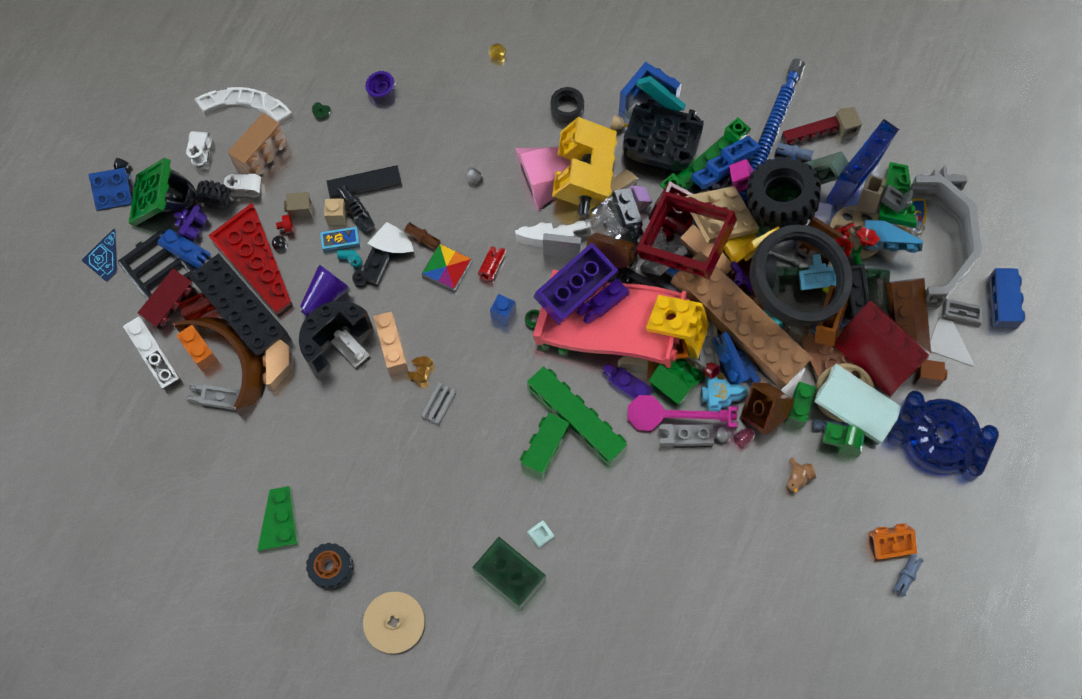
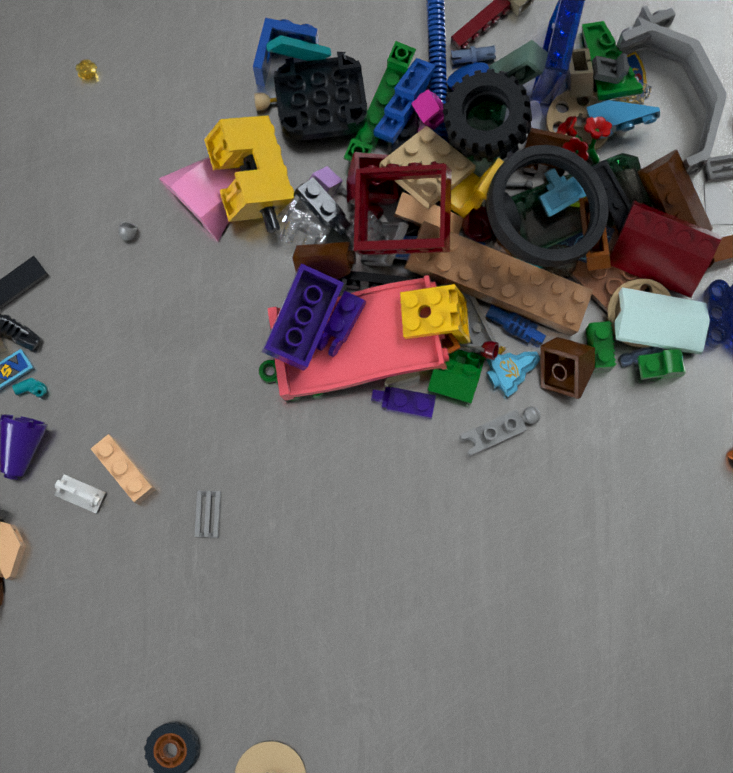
camera: 25 degrees left, 10 degrees up
green wing [257,486,298,552] -> none
black cylinder [299,301,373,378] -> none
black hinge [352,247,392,286] -> none
white sticker [367,222,414,253] -> none
reddish brown pin [404,222,441,250] -> none
pearl gold piece [407,356,434,383] -> none
tile [421,243,472,292] -> none
clear green brick [472,537,546,610] -> none
red hinge [478,246,506,281] -> none
blue brick [490,294,516,325] -> none
white slope [515,221,591,248] -> none
green brick [520,413,570,478] -> none
green brick [527,366,627,466] -> none
light aqua tile [527,520,555,549] -> none
light grey tile [543,233,581,258] -> none
black tyre [550,87,584,123] -> none
tan slope [606,169,638,201] -> none
dark pink piece [628,395,739,431] -> none
blue hinge [711,332,750,384] -> none
dark purple piece [729,261,754,295] -> none
clear pink hose [733,428,755,448] -> none
medium nougat animal [788,457,816,493] -> none

